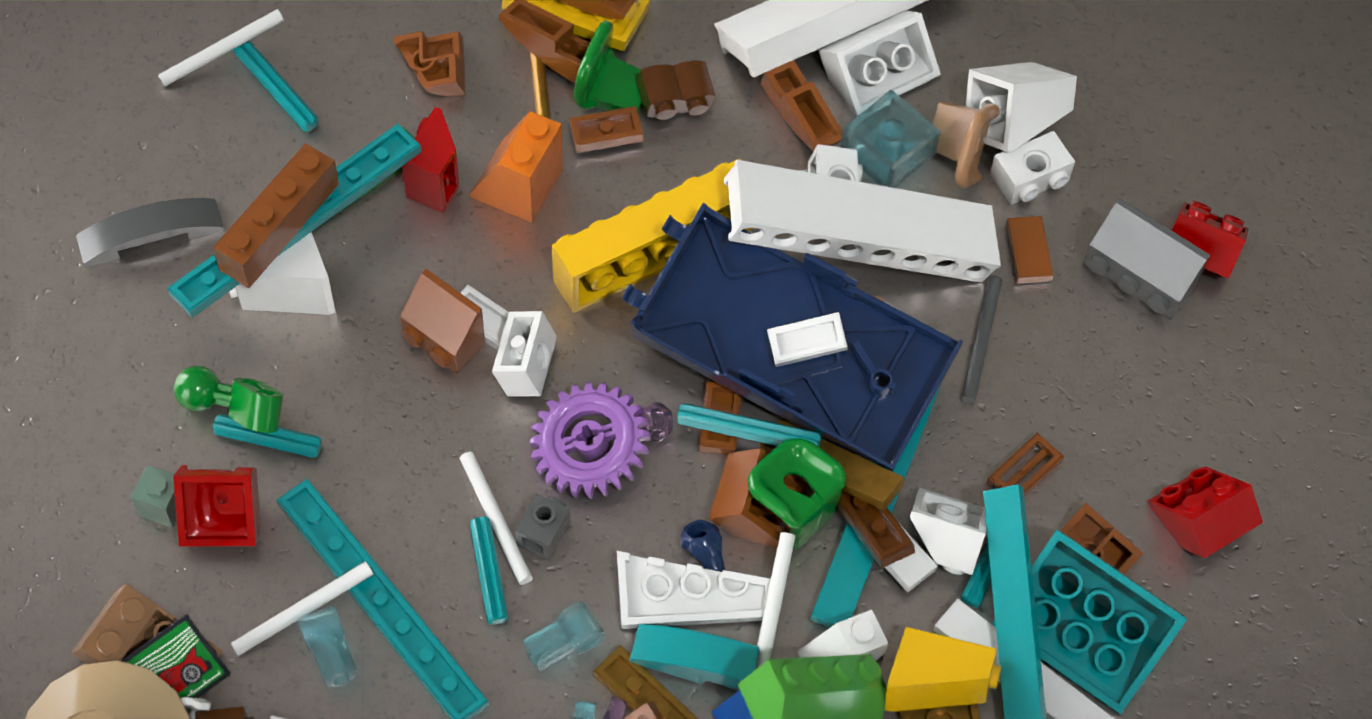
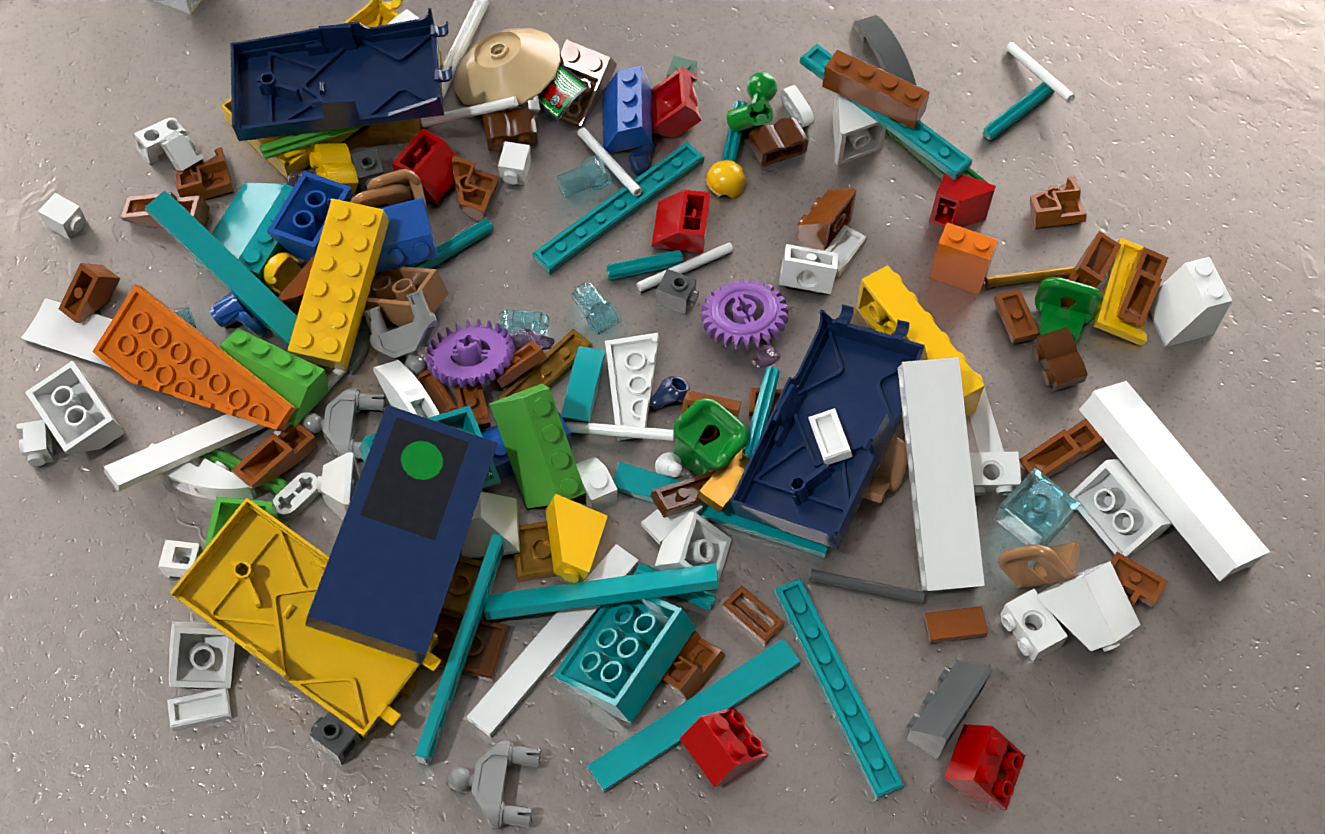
camera: 90 degrees right, 0 degrees up
none -> teal tile [587,638,801,793]
none -> blue slope [603,65,652,153]
none -> dark blue animal [629,141,657,177]
none -> red slope [652,190,710,253]
none -> white piece [655,452,683,478]
none -> yellow hair [706,160,747,199]
none -> reddish brown brick [749,117,809,166]
none -> teal tile [774,578,905,800]
none -> white beam [781,85,814,128]
none -> dark orange hinge [1111,552,1168,608]

